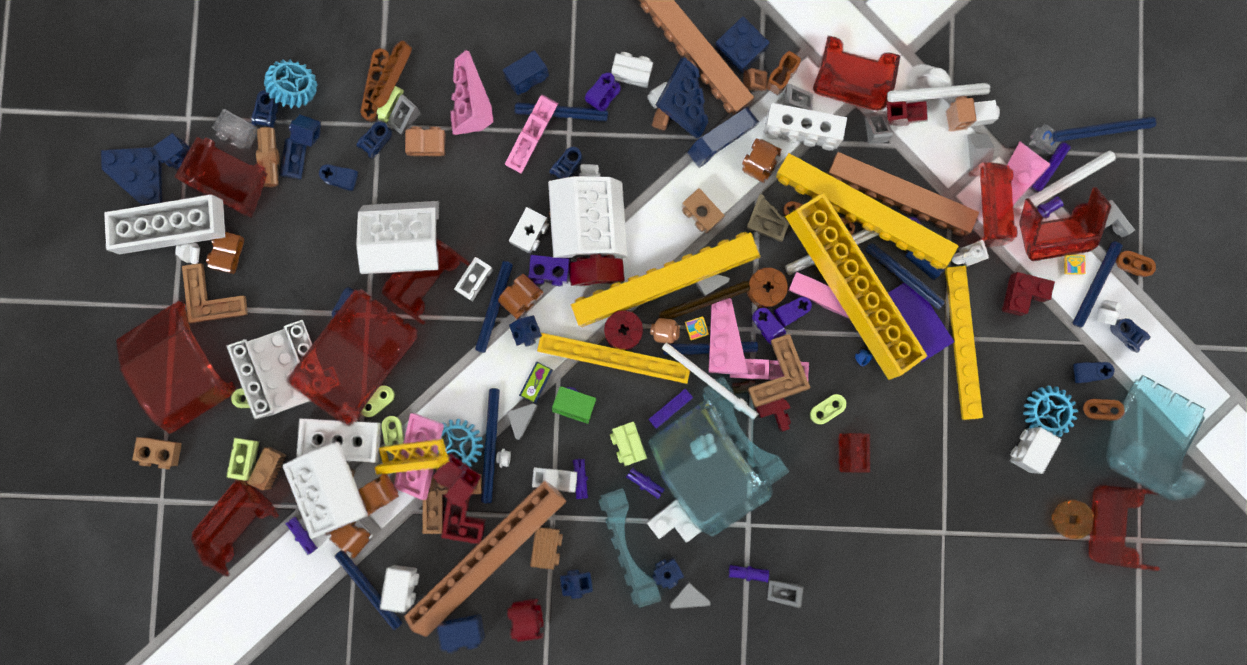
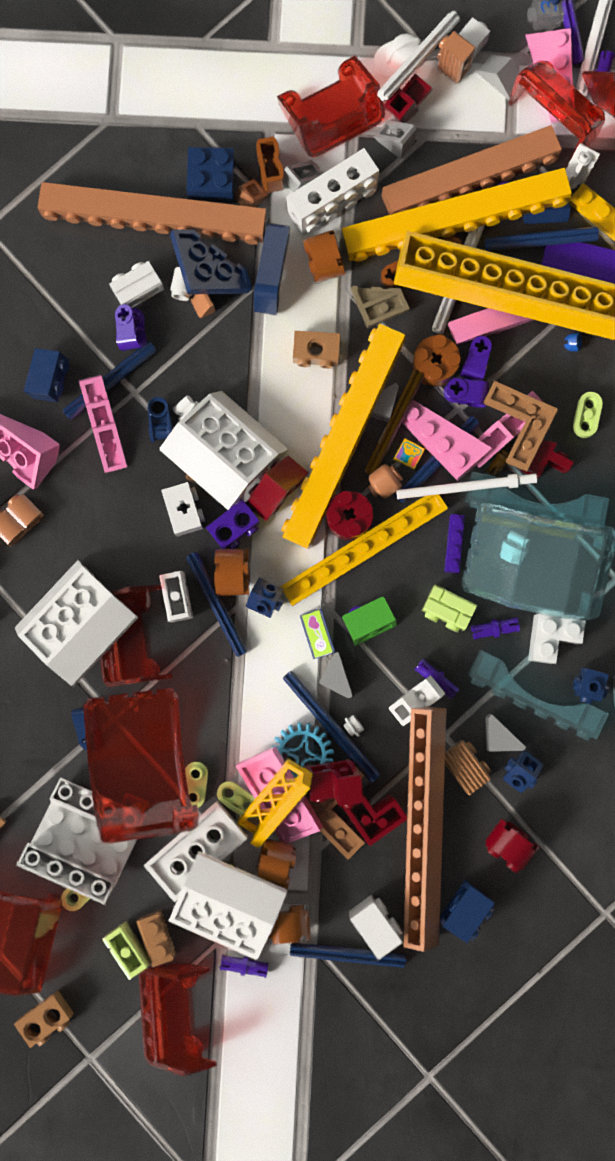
camera: 40 degrees left, 0 degrees up
none -> light grey slope [485,714,526,751]

